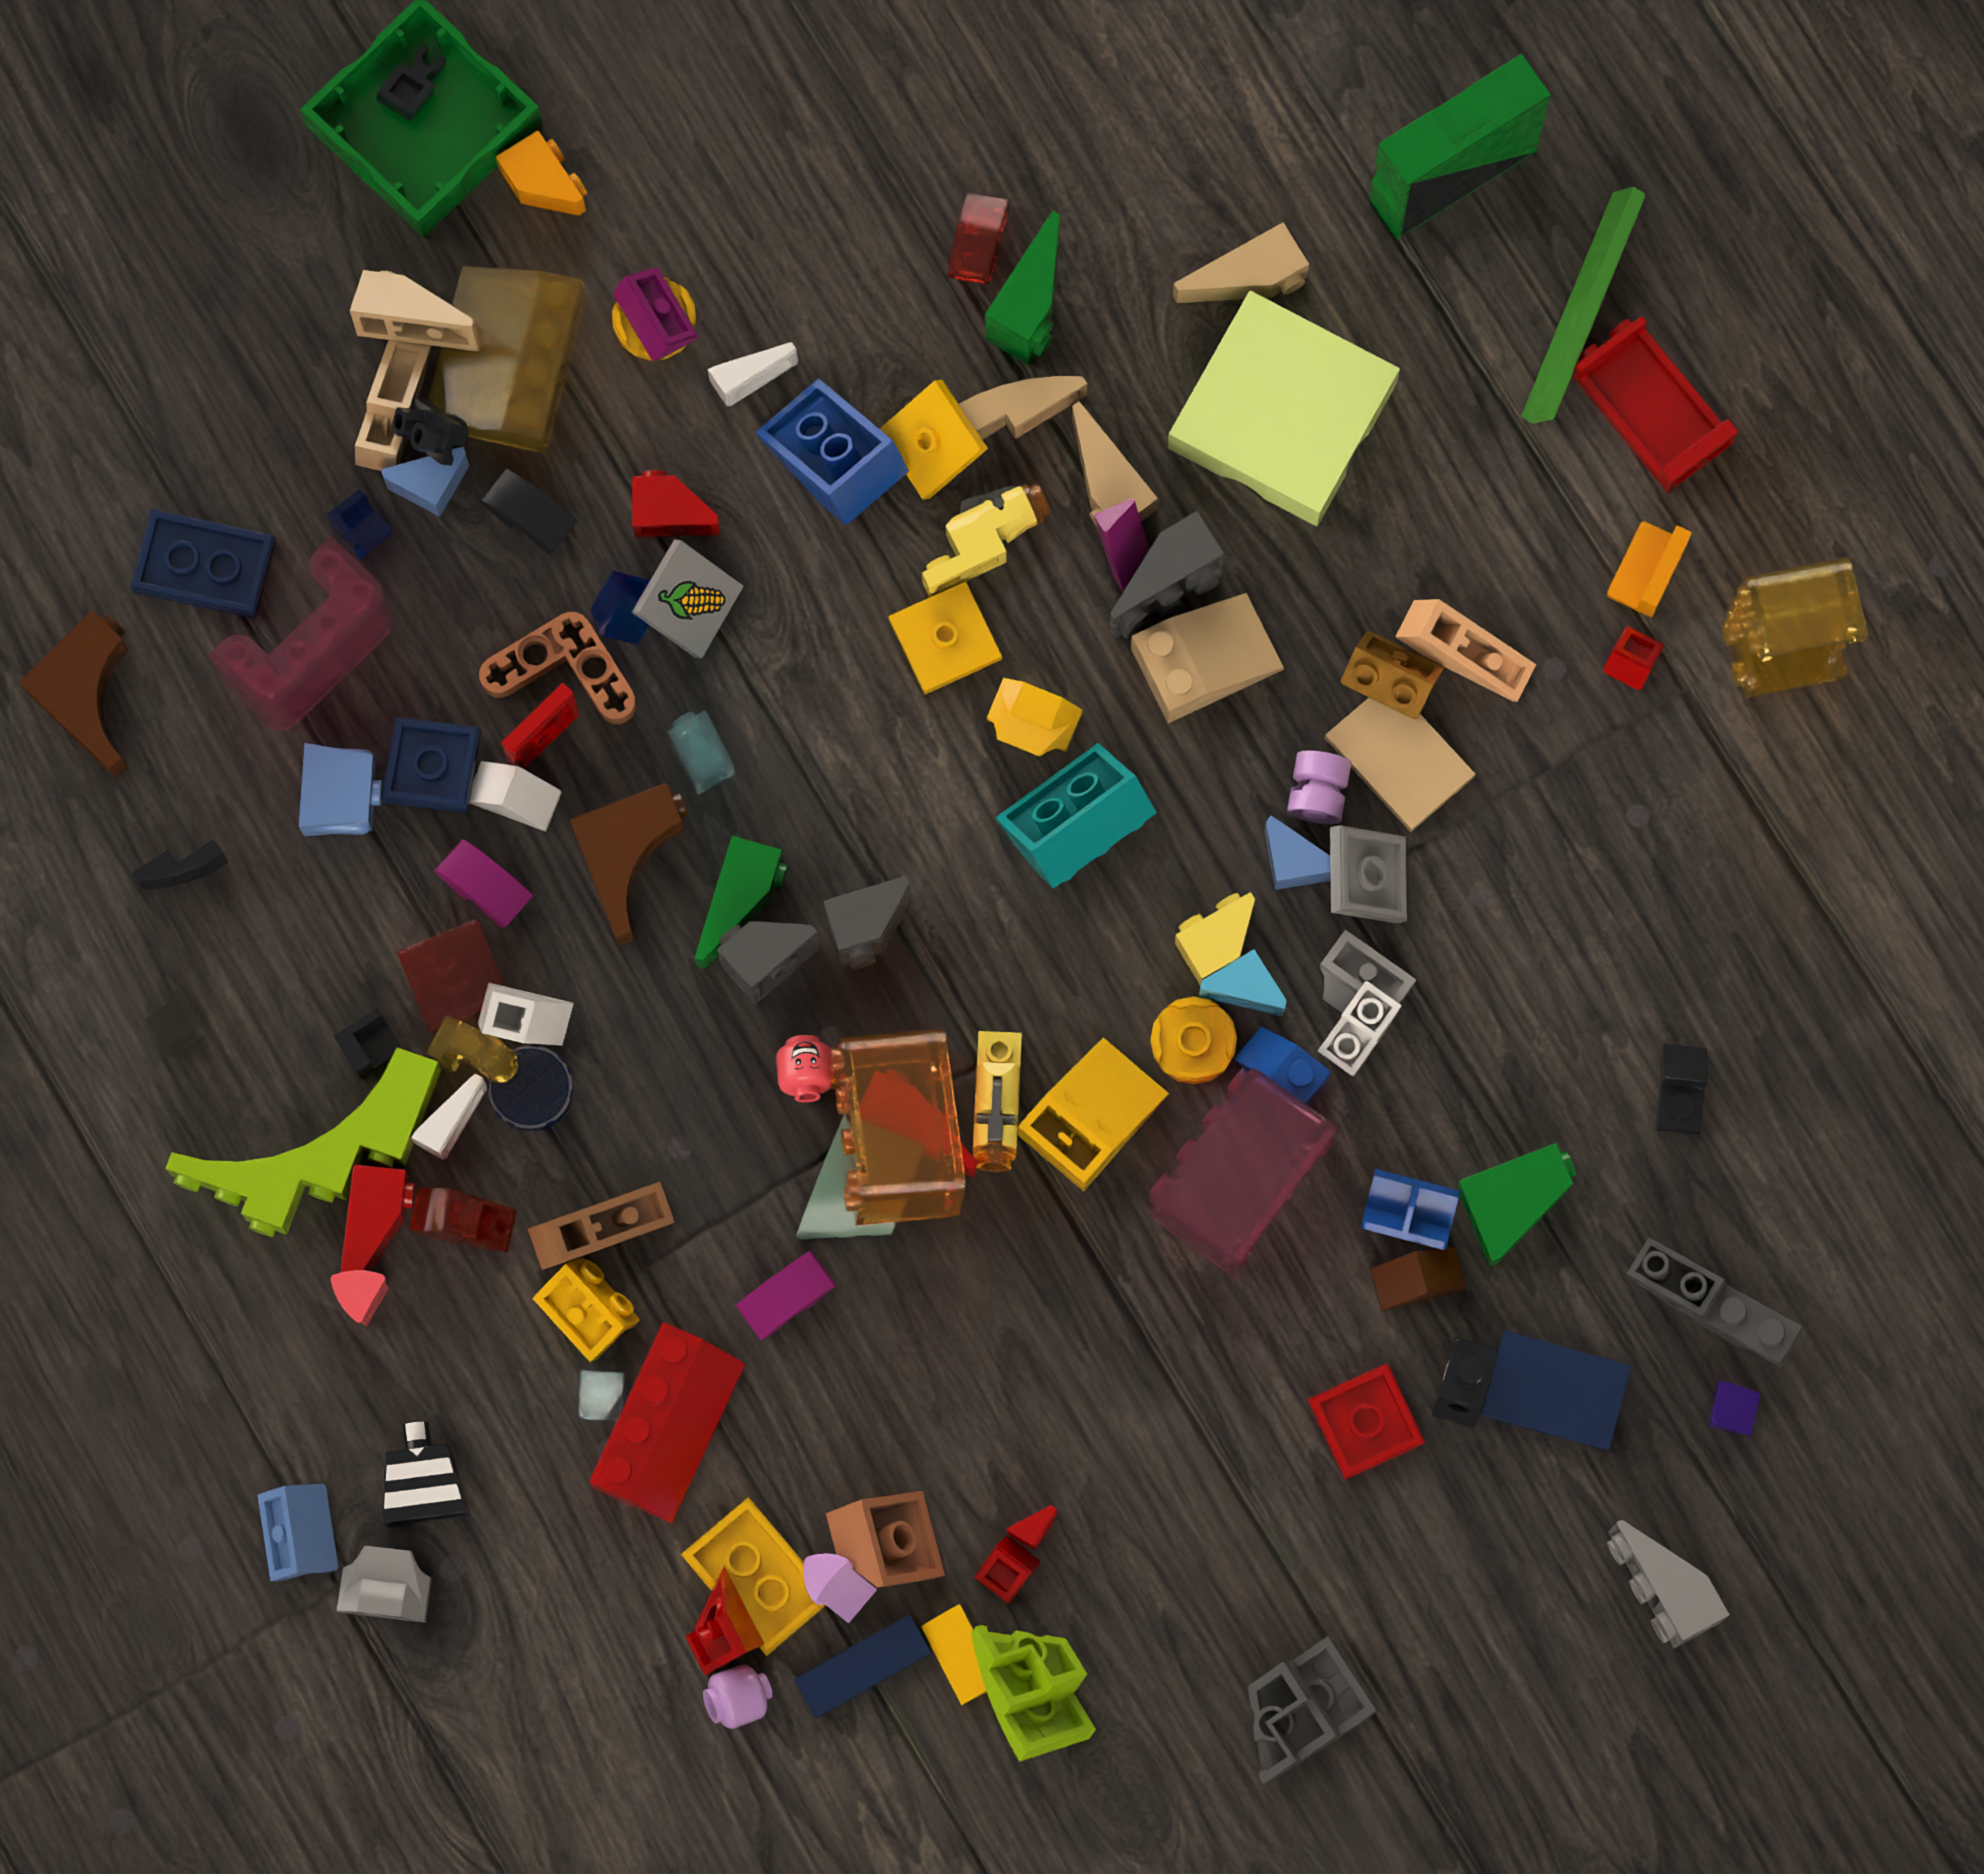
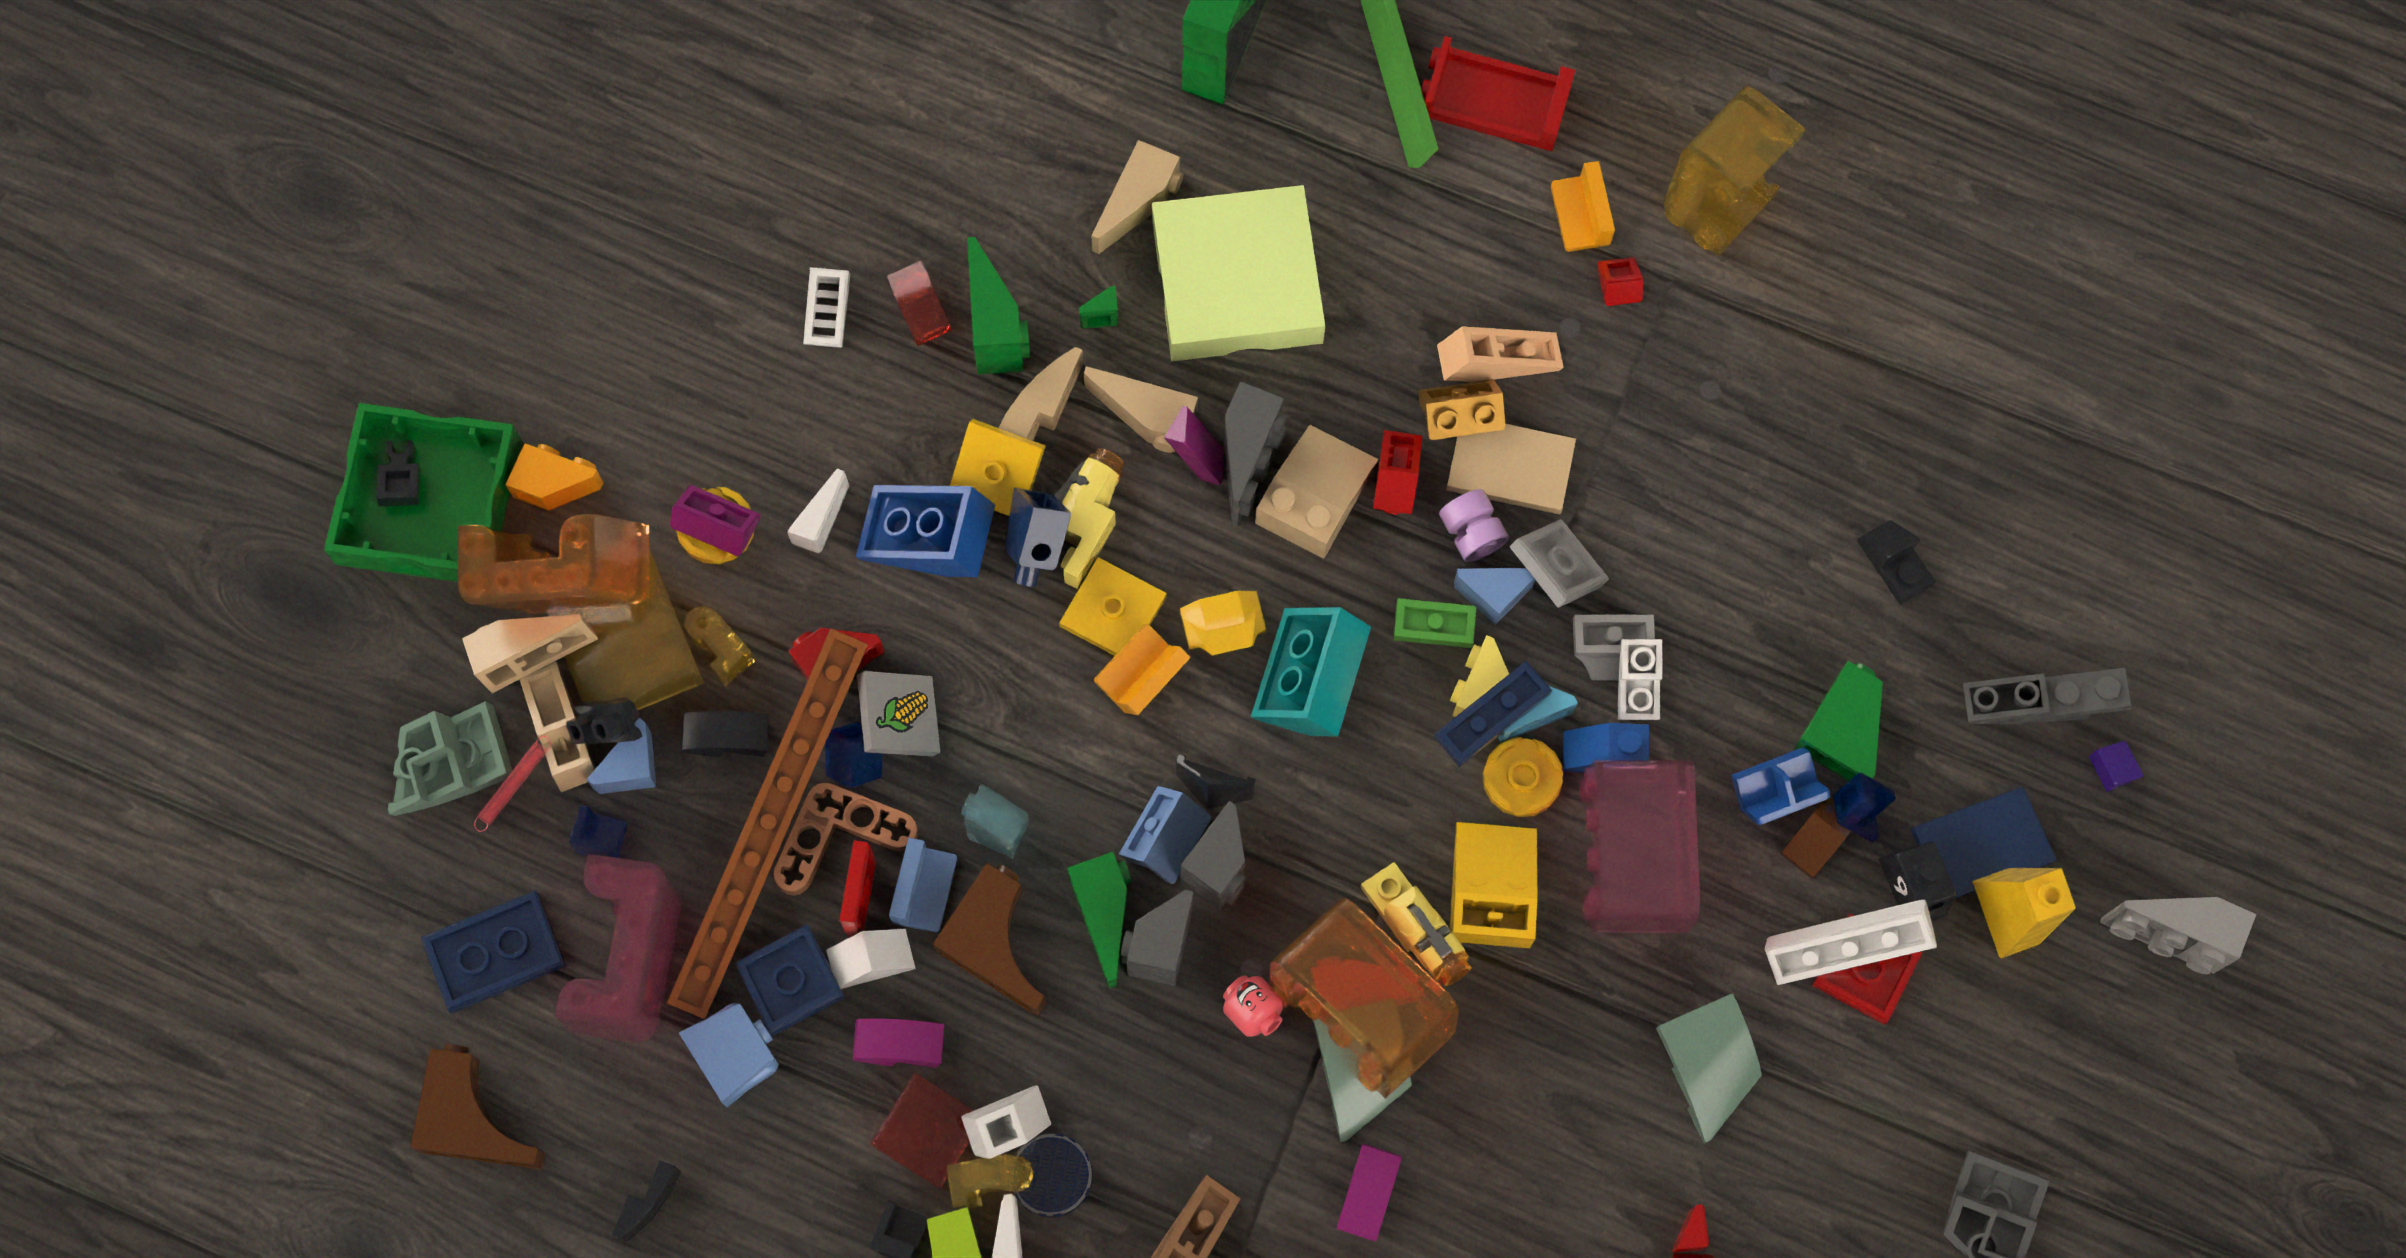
camera: 40 degrees left, 5 degrees down
none -> sand green slope [388,701,514,816]
none -> clear orange windscreen [458,514,649,613]
none -> coral piece [474,736,551,832]
none -> dark orange plate [667,629,868,1019]
none -> clear yellow leg [685,606,755,686]
none -> white slope [803,267,850,348]
none -> medium blue panel [889,838,958,933]
none -> dark blue torso [1005,488,1071,587]
none -> green slope [1079,285,1118,329]
none -> light orange panel [1094,625,1191,715]
none -> medium blue panel [1119,786,1211,884]
none -> black slope [1176,754,1256,809]
none -> red arch [1373,430,1422,515]
none -> bright green plate [1393,598,1476,648]
none -> dark blue tile [1434,661,1552,767]
none -> sand green slope [1656,993,1762,1144]
none -> white slope [1765,899,1937,985]
none -> clear blue panel [1833,772,1896,843]
none -> yellow slope [1972,868,2076,958]

